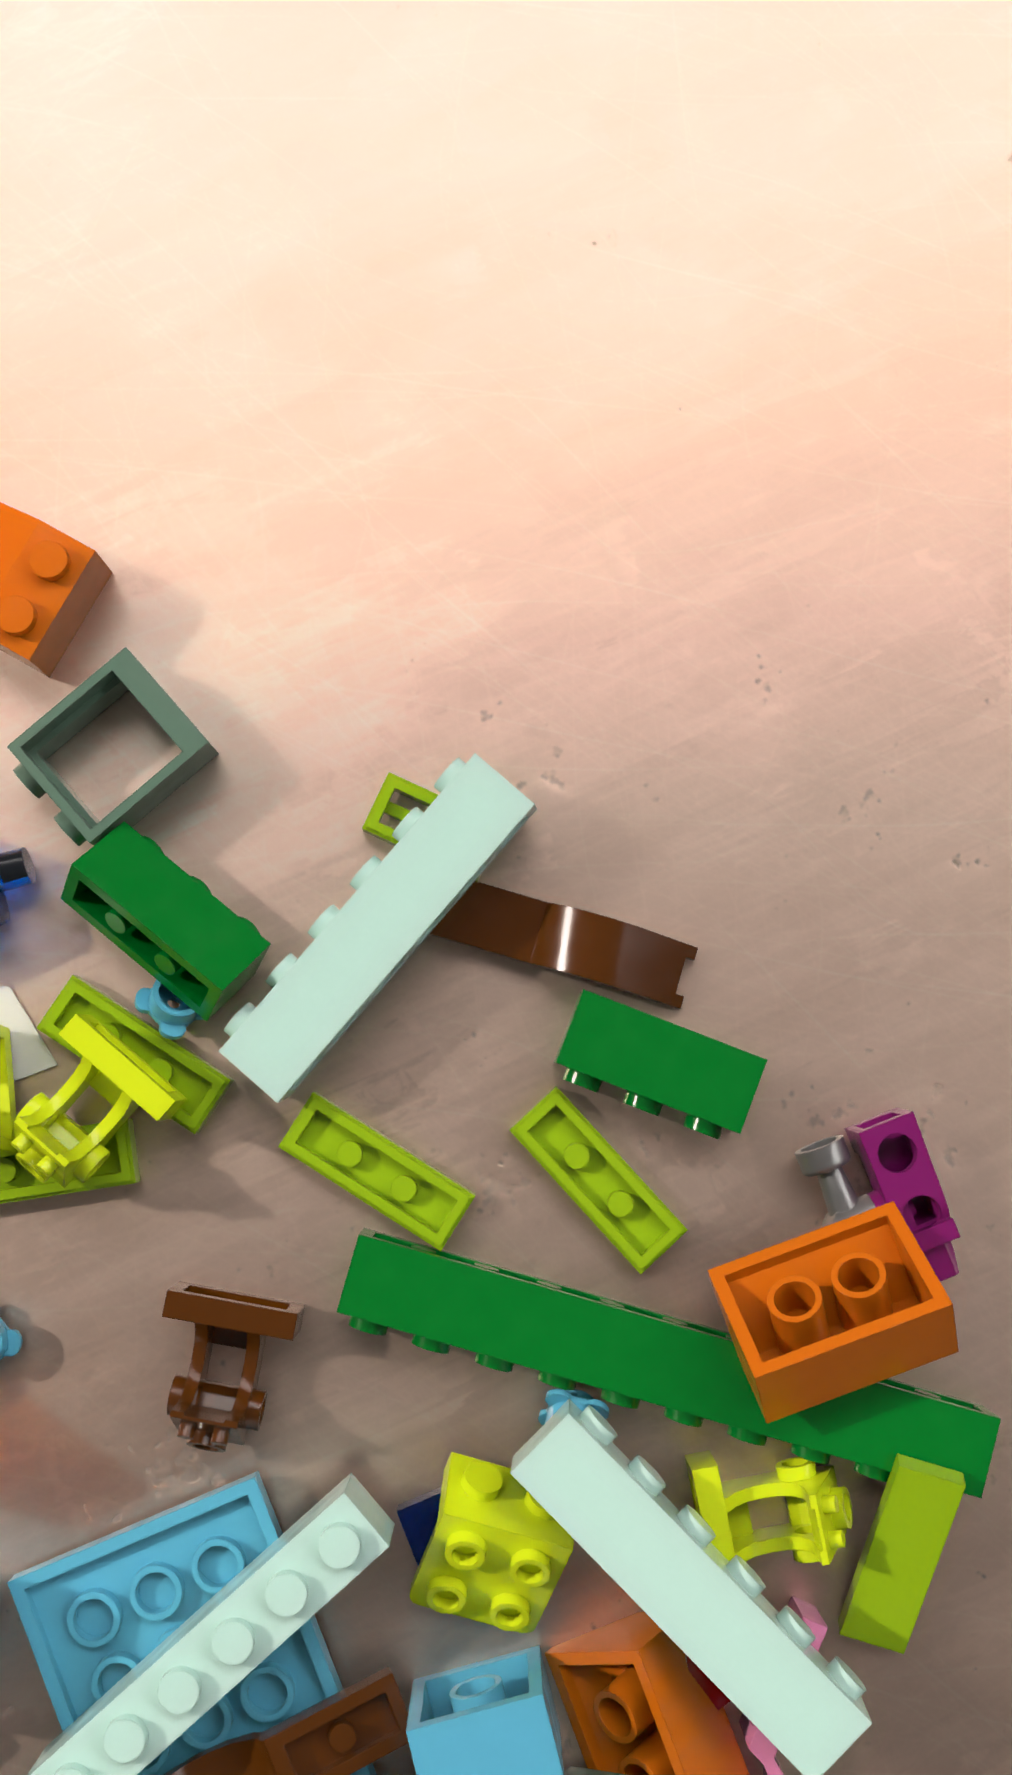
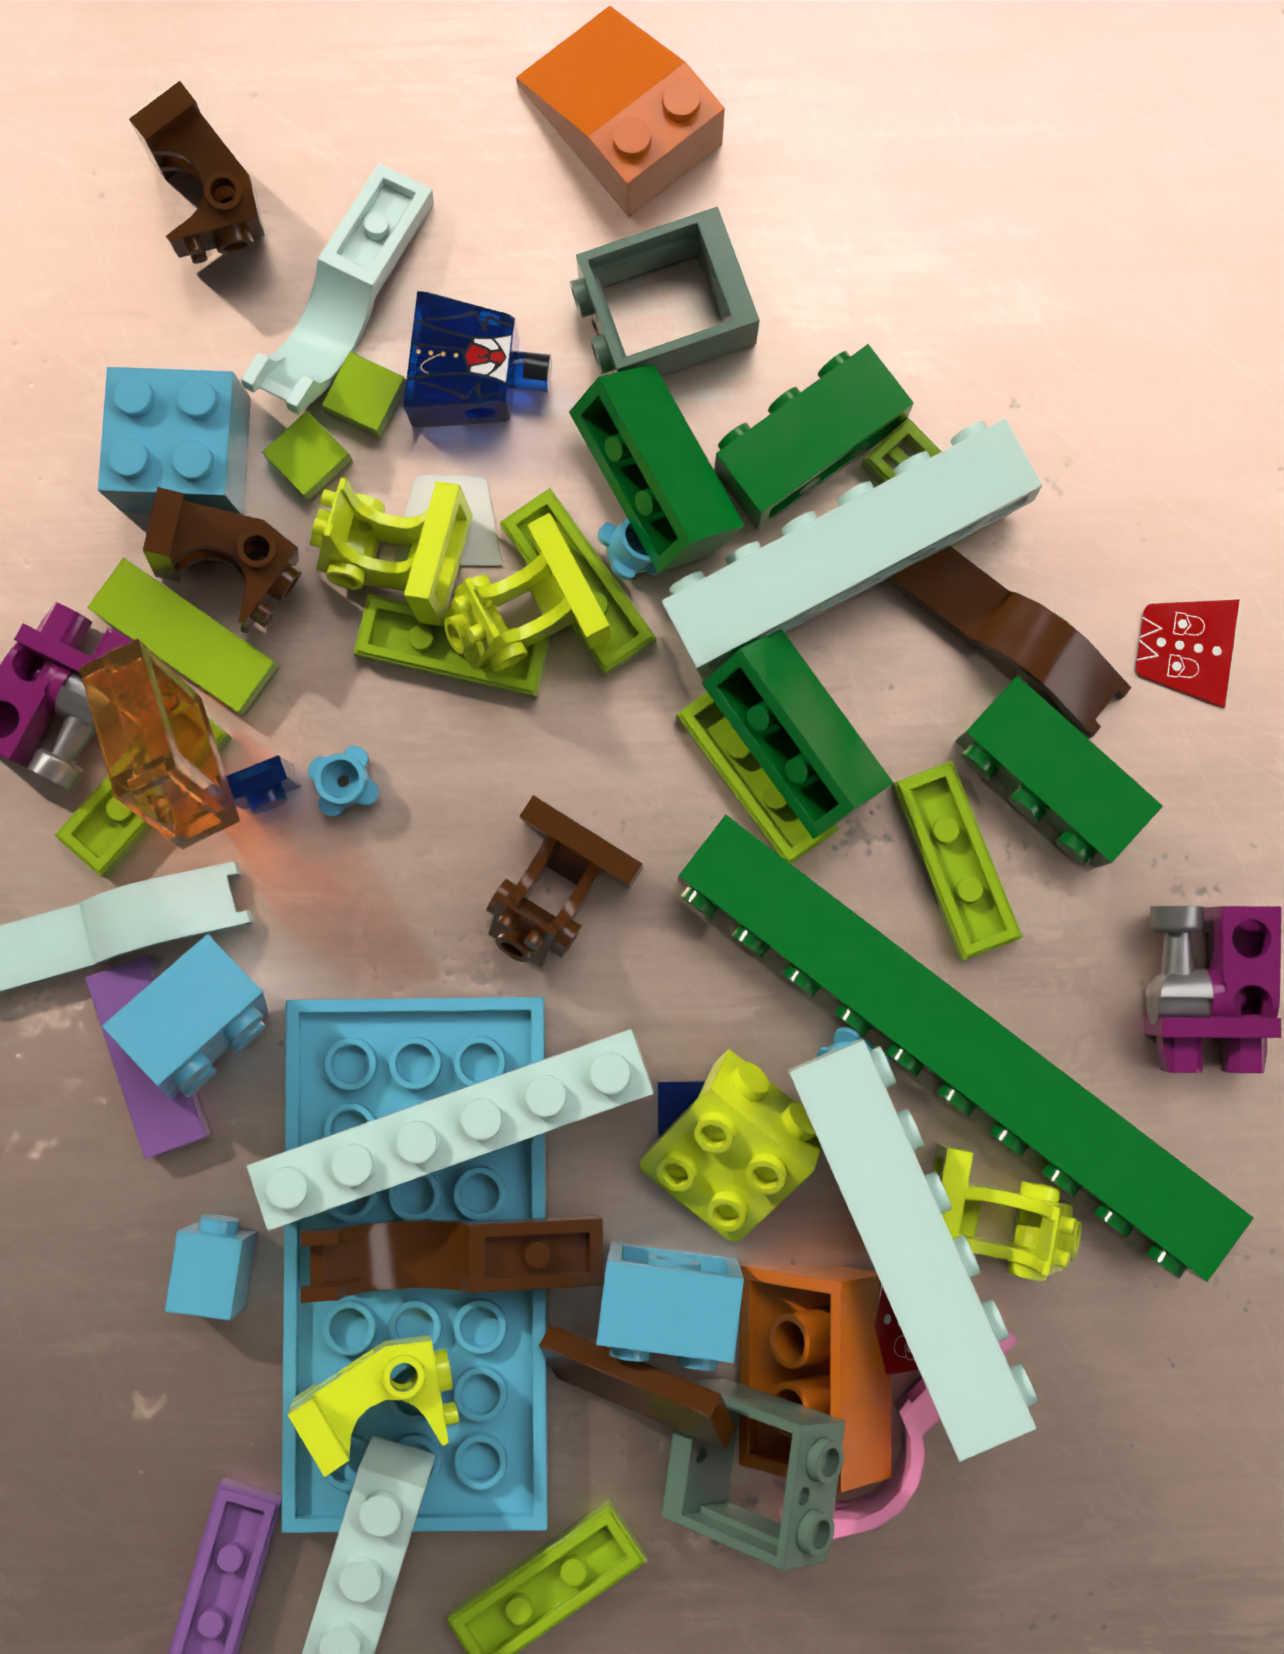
camera: 30 degrees right, 0 degrees up
orange slope [707,1201,959,1424] -> none
lime tile [838,1453,966,1654] -> none
none -> green brick [701,629,893,839]
none -> green brick [714,344,914,530]
none -> red sticker [1136,599,1240,708]

